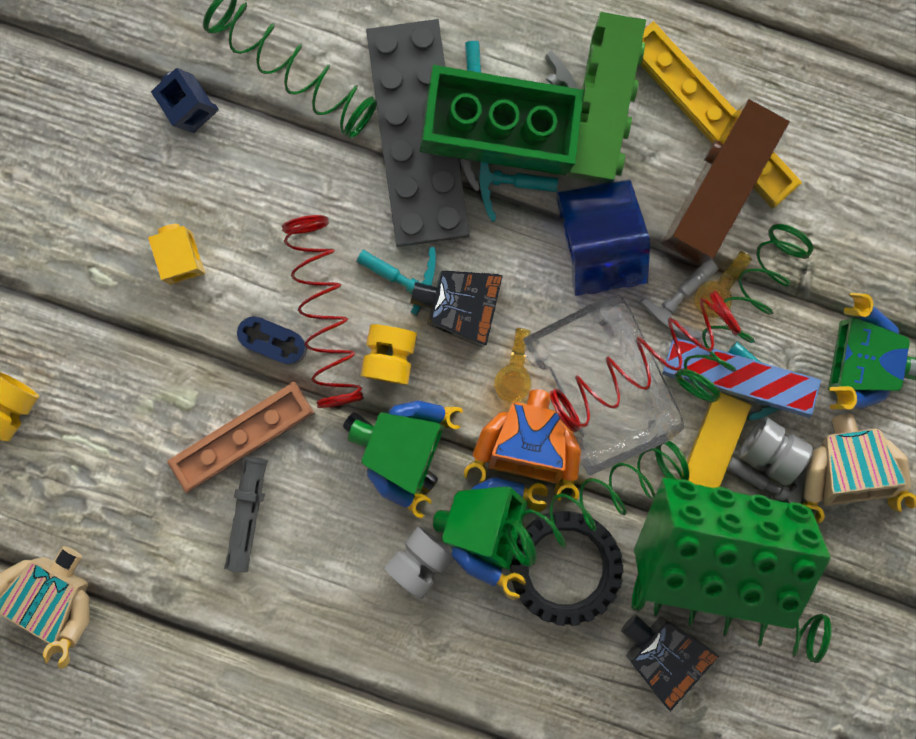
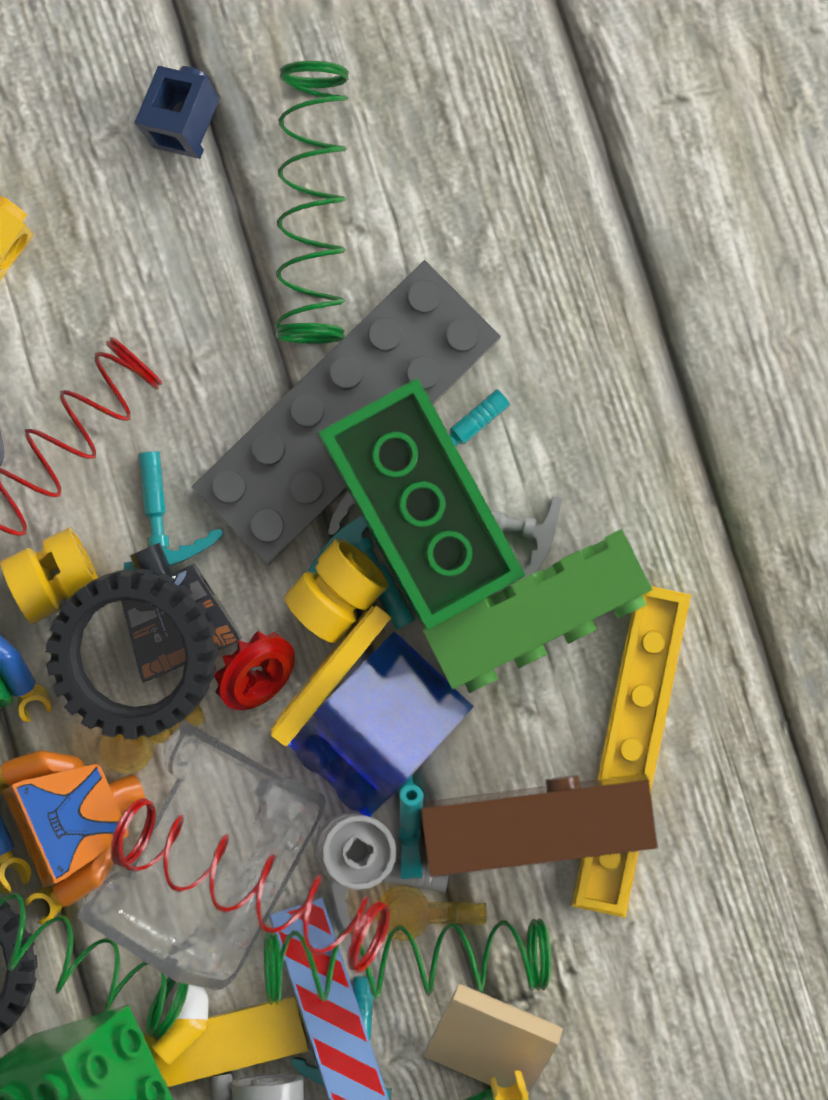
camera: 55 degrees right, 0 degrees up
none -> black tyre [46,569,218,739]
none -> yellow arm [151,983,209,1065]
none -> red gear [214,631,295,711]
none -> yellow tile [270,604,391,747]
none -> yellow wheel [284,538,389,643]
none -> light grey wheel [314,813,396,890]
none -> teal piece [399,773,423,879]
none -> tan tile [423,984,563,1095]

